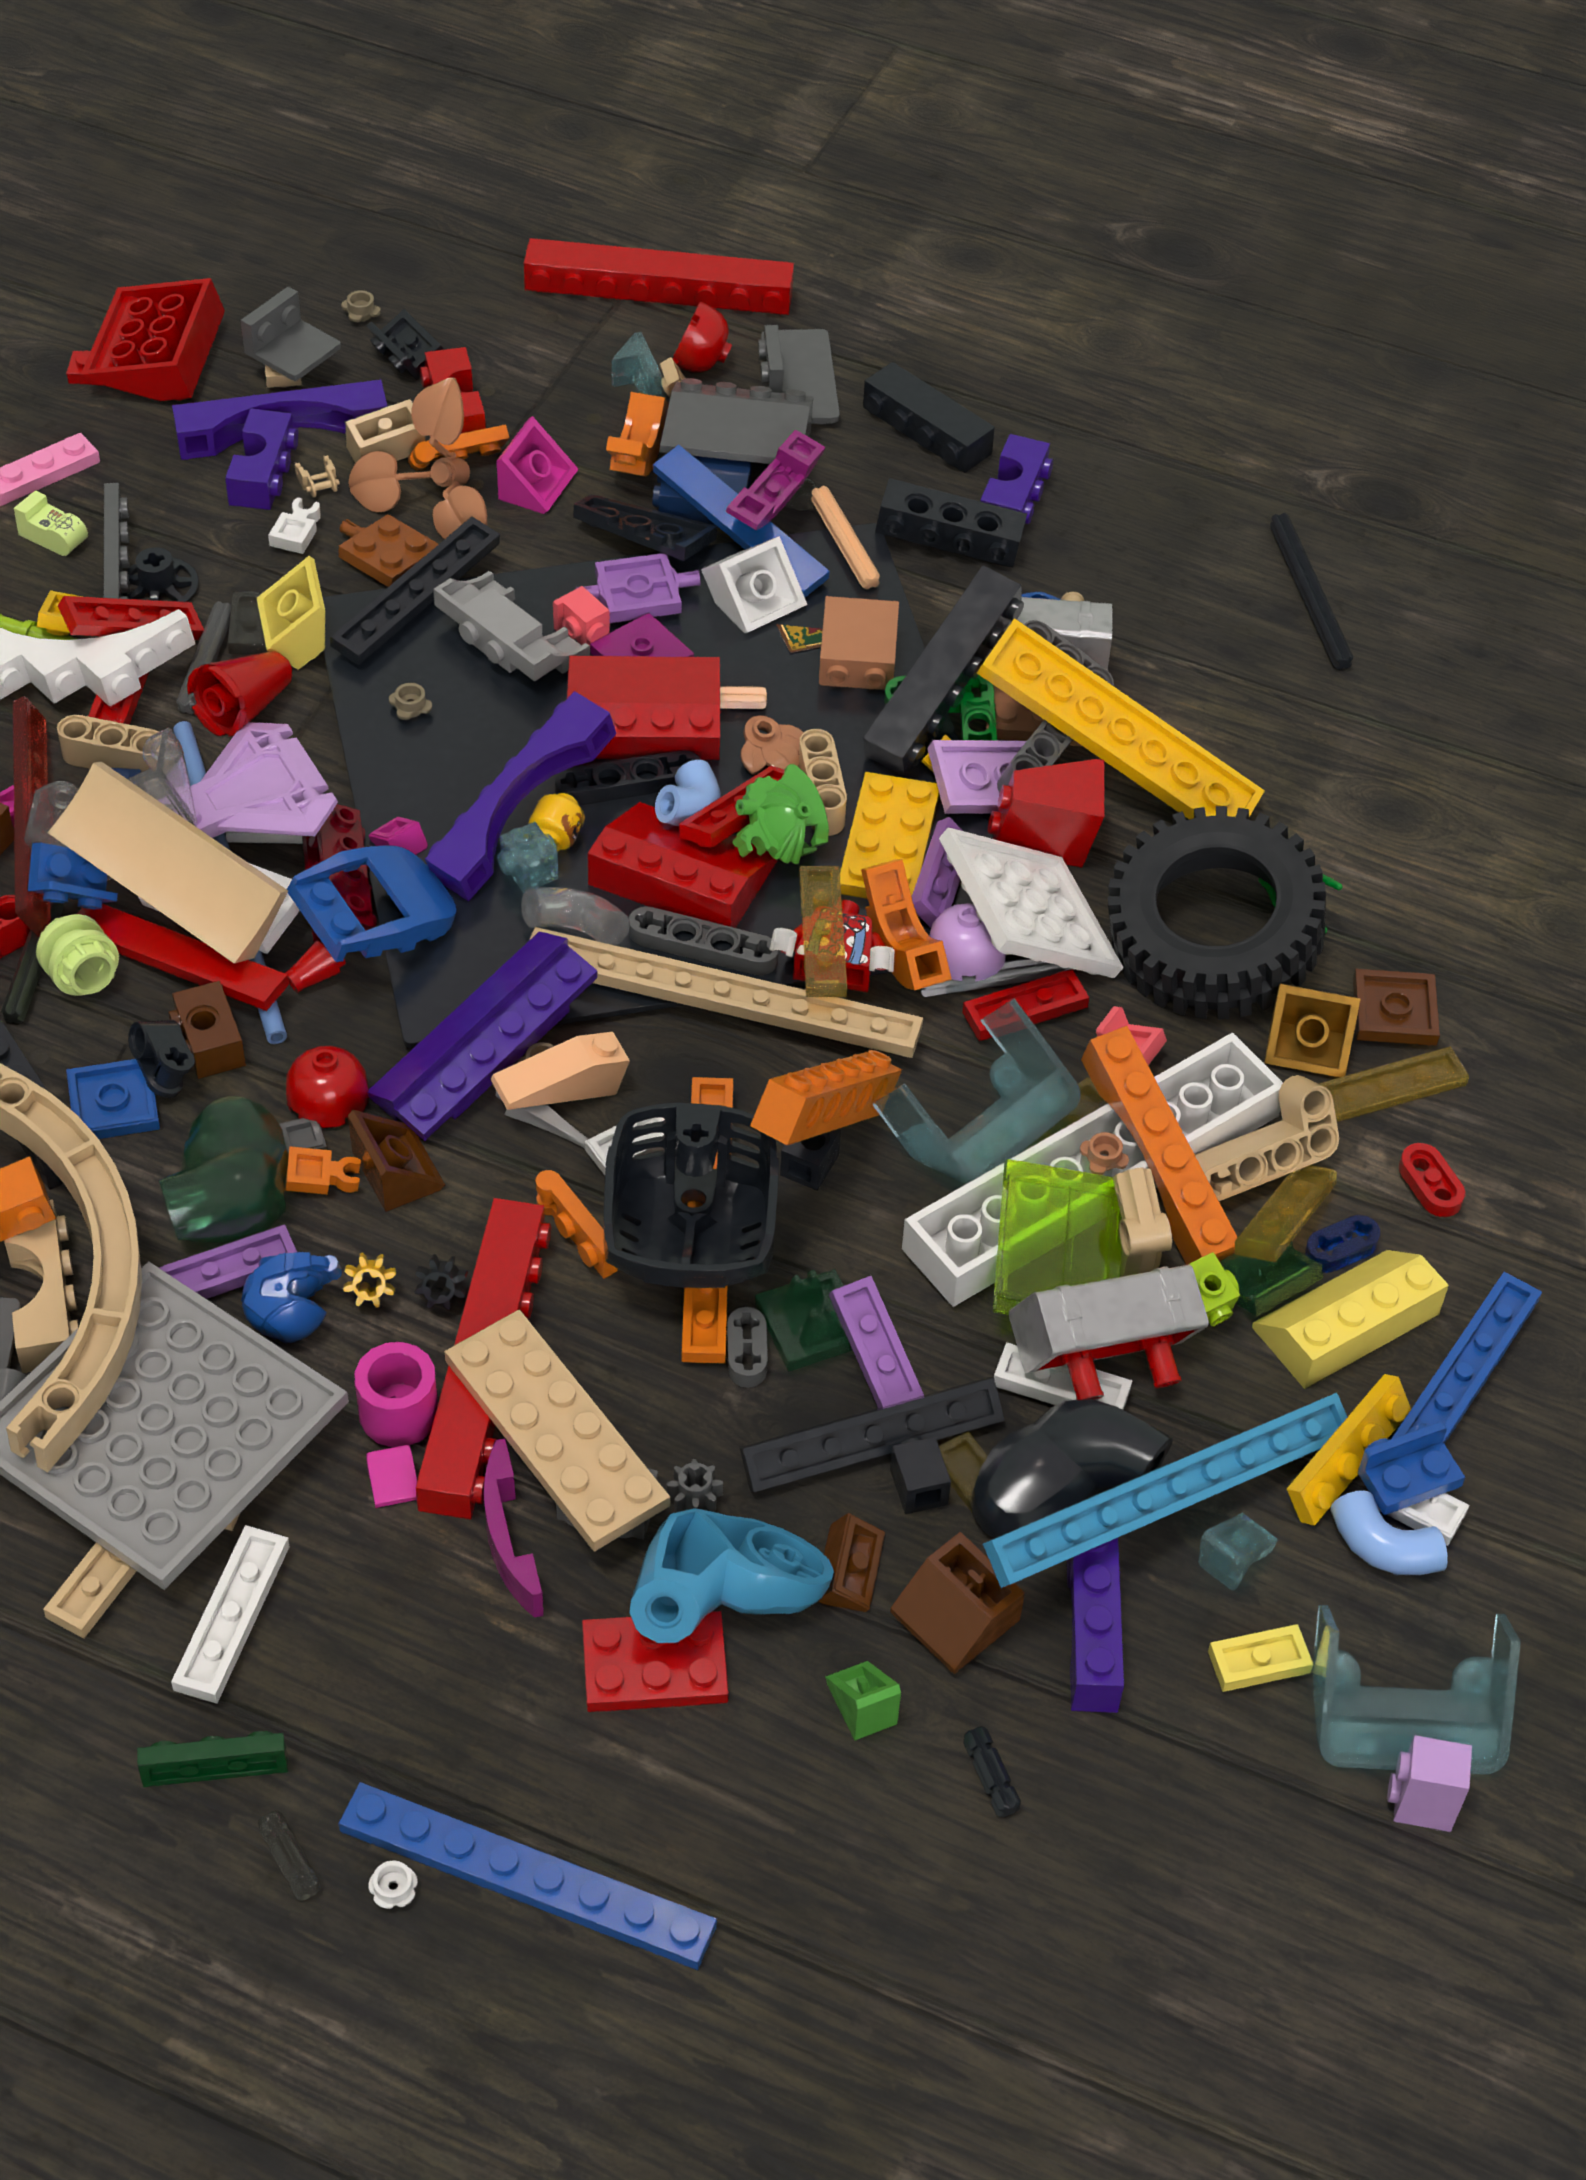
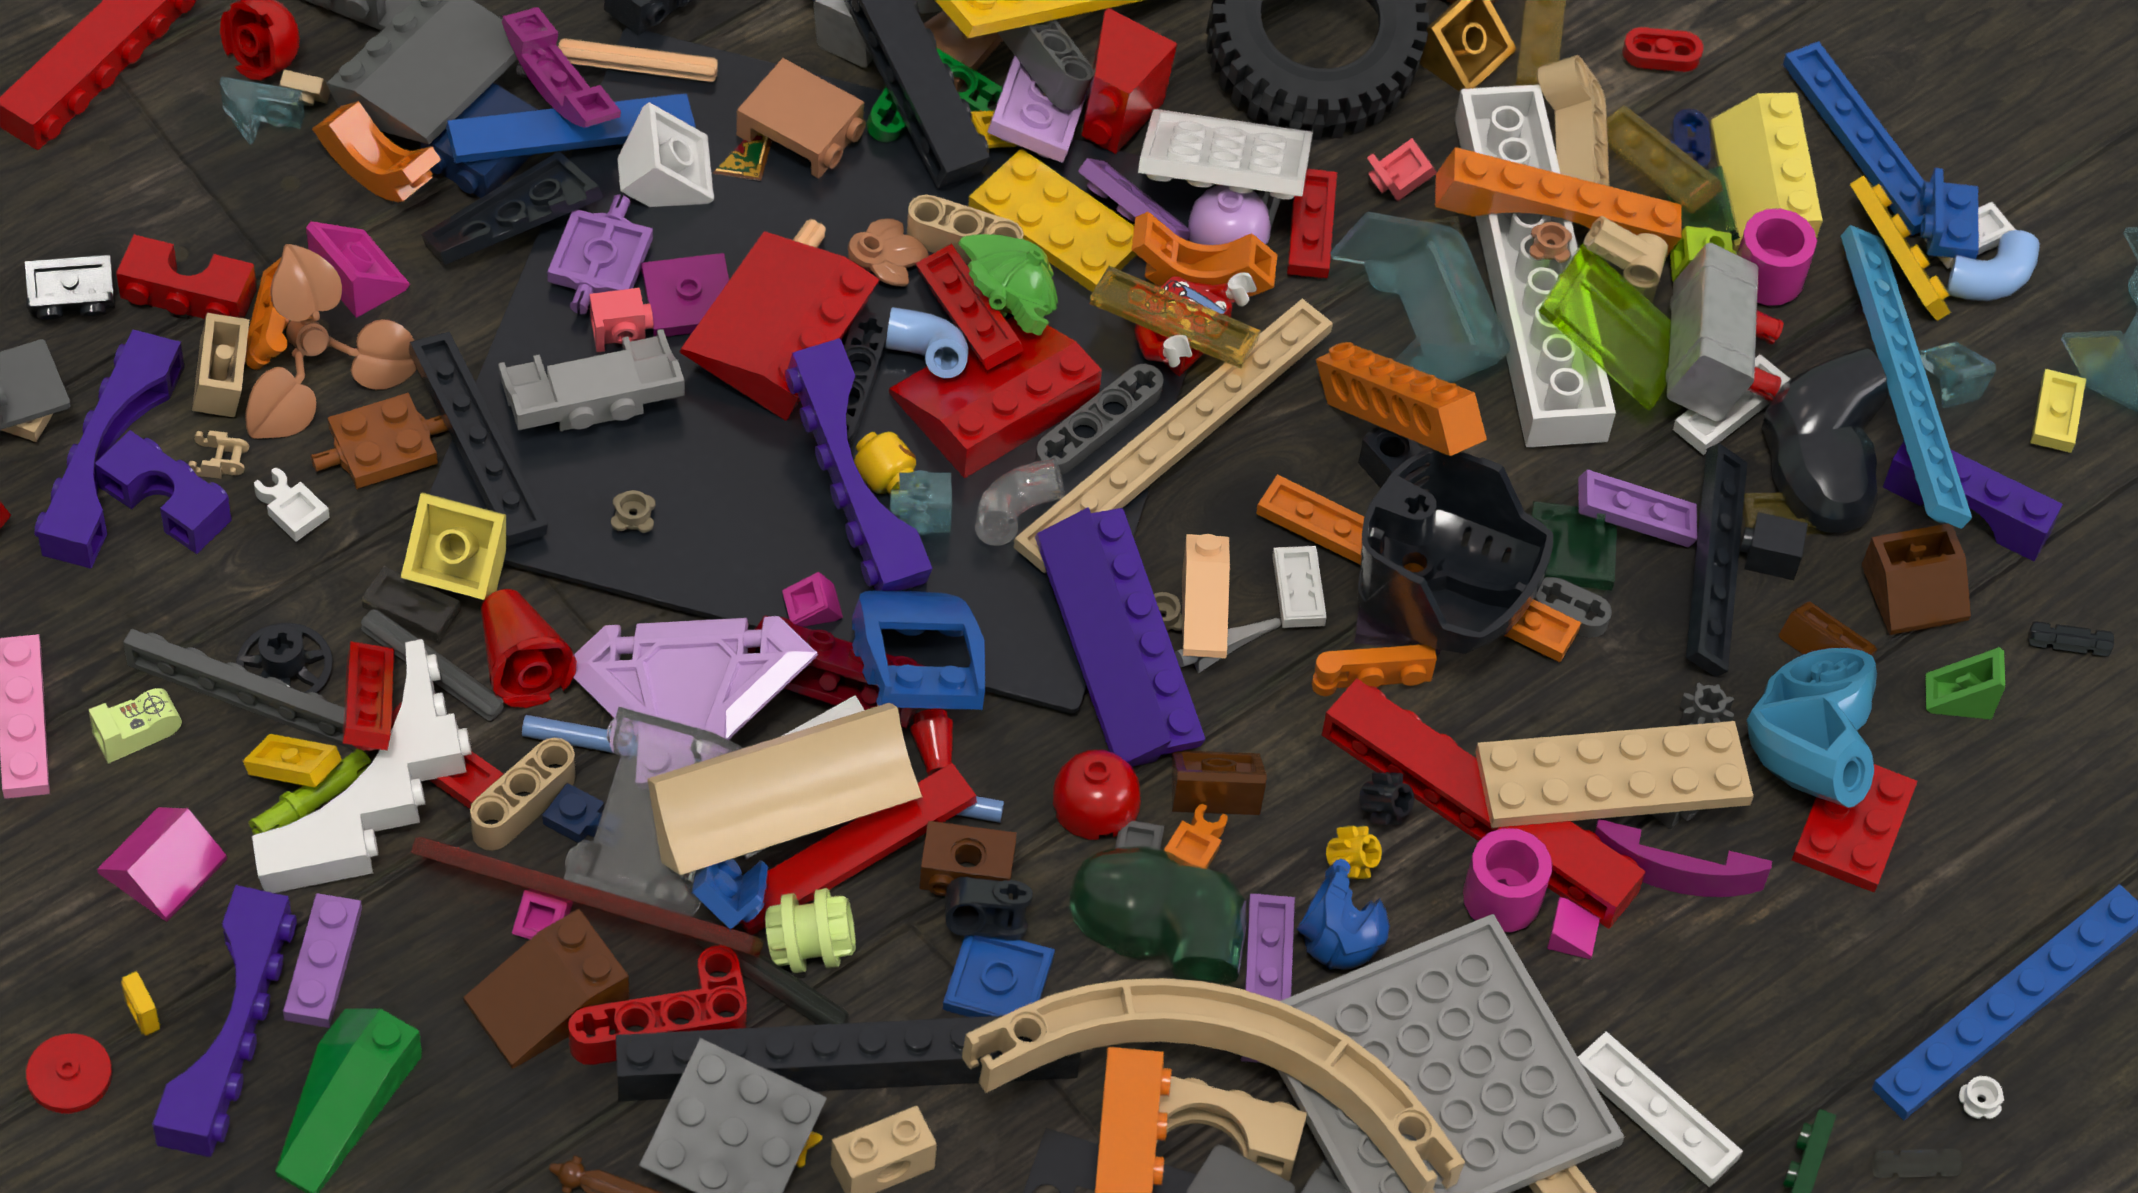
camera: 65 degrees left, 5 degrees up
none -> dark pink piece [1737,208,1817,306]

